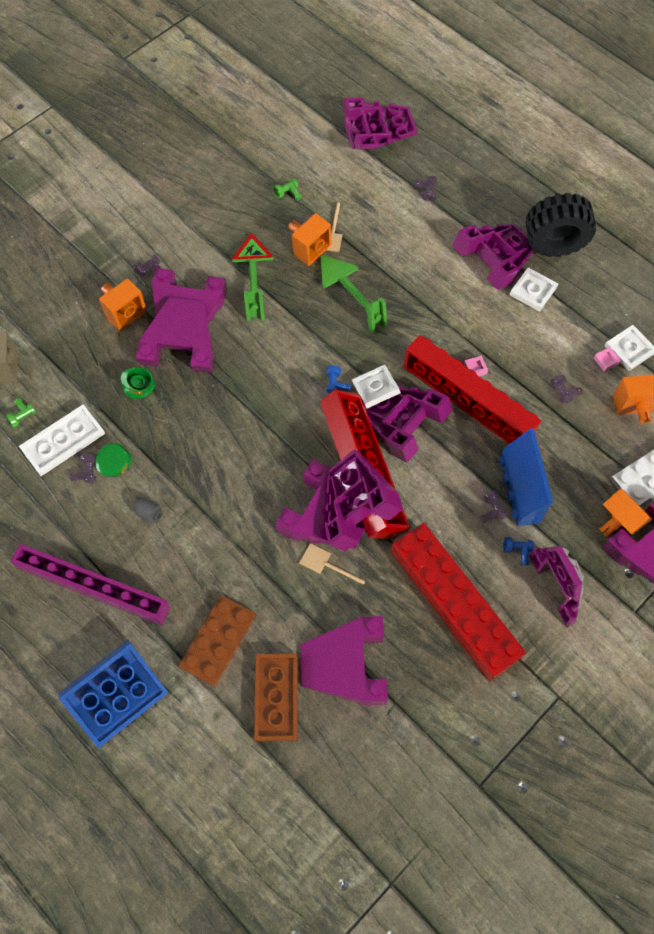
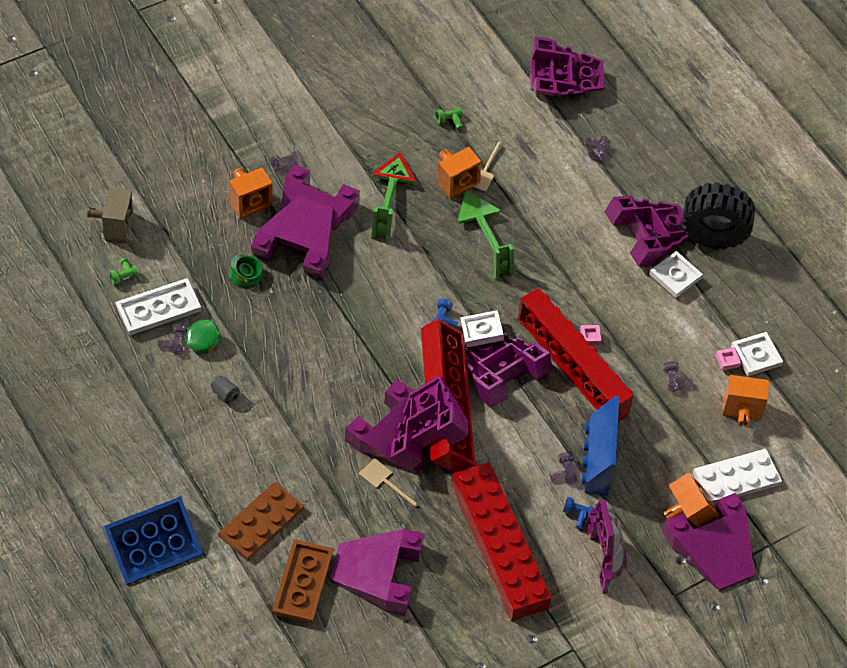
camera: 10 degrees right, 10 degrees down
magenta brick [10,544,171,626] -> none

